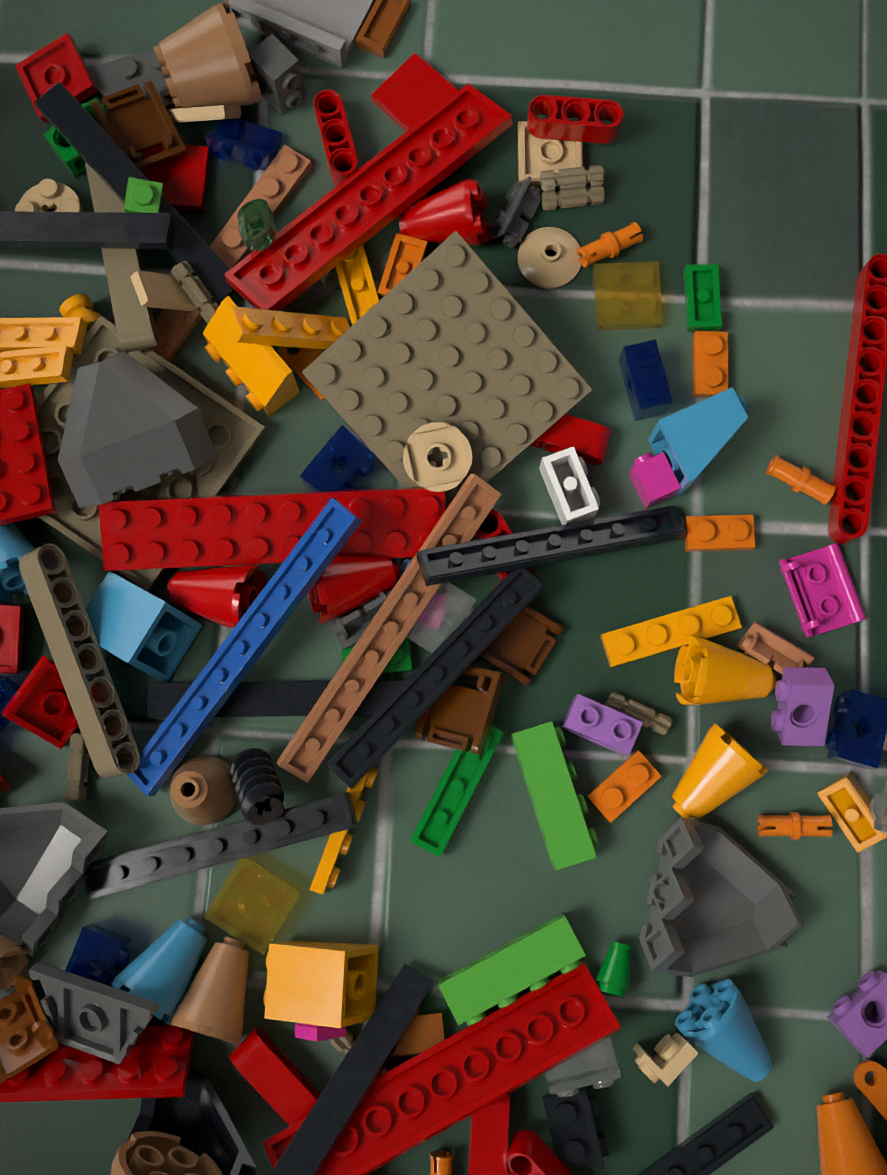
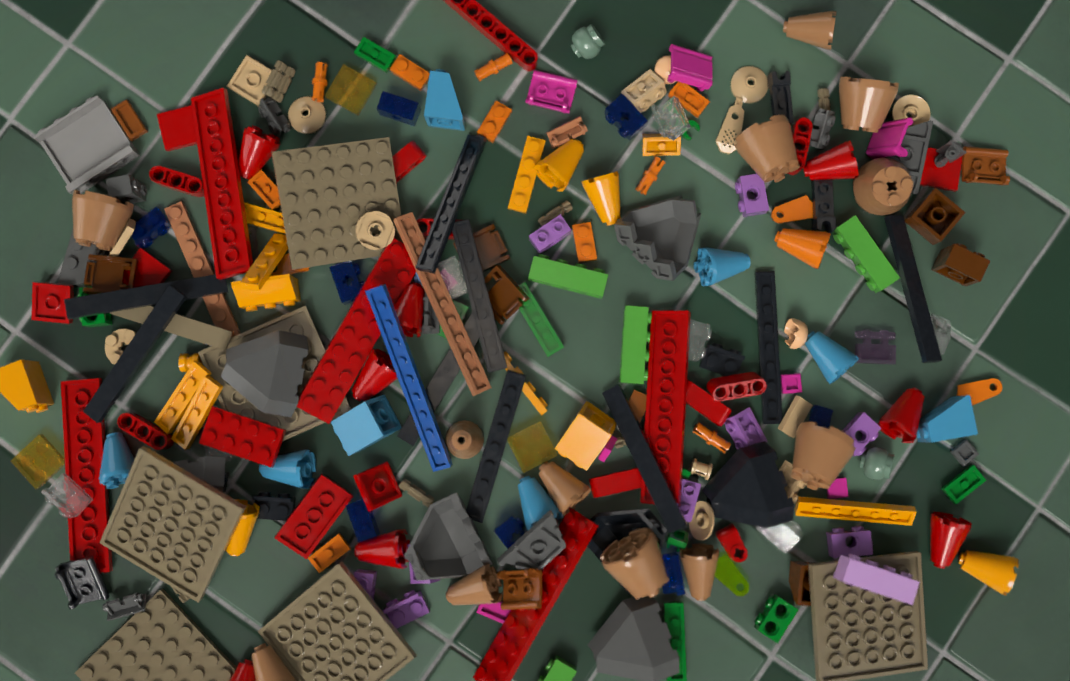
camera: 55 degrees left, 5 degrees up
dark tan beam [19,544,141,779] -> none
bright green plate [124,177,163,213] -> none
tan tile [130,270,196,311] -> none
dark tan axle [171,261,219,323] -> none
black piece [229,748,284,825] -> none
clear green plate [237,199,276,251] -> none
red beam [527,95,623,144] -> none
white brick [539,446,600,525] -> none
green cone [595,942,632,999] -> none
dark pink brick [628,452,681,509] -> none
tan bracket [633,1032,698,1087] -> none
medium lavender brick [771,667,834,746] -> none

